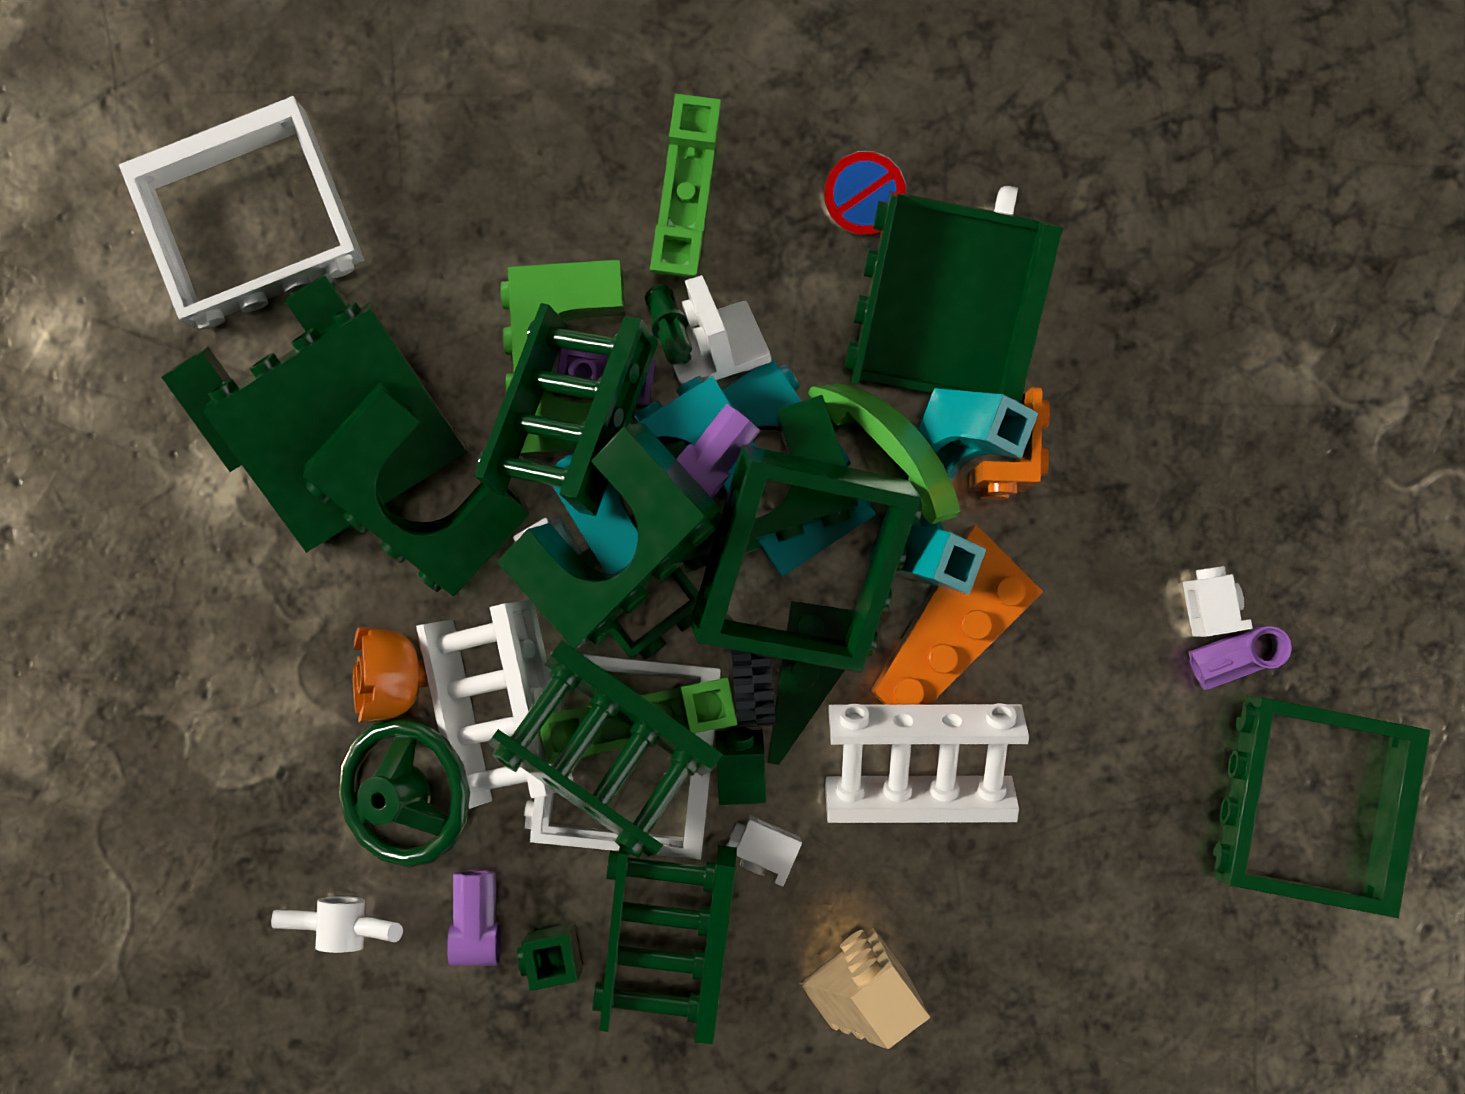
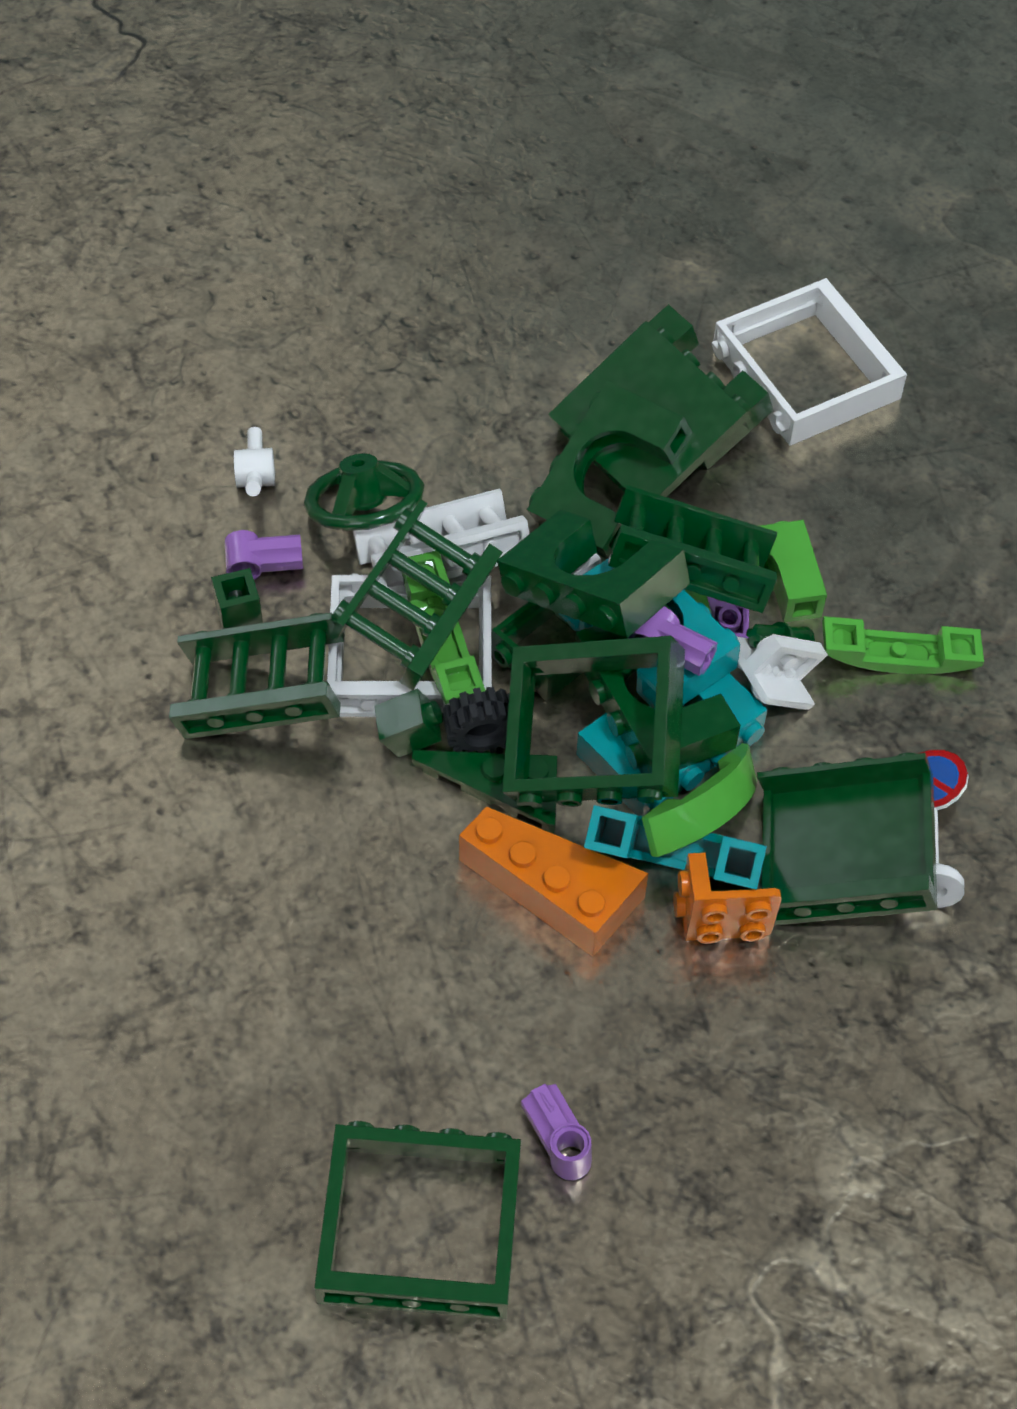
camera: 85 degrees right, 30 degrees down
orange cylinder [353,627,428,723] -> none
white brick [726,814,802,887] -> none
tan wedge [799,928,930,1049] -> none
white fence [825,703,1029,823] -> none
white brick [1182,566,1253,637] -> none

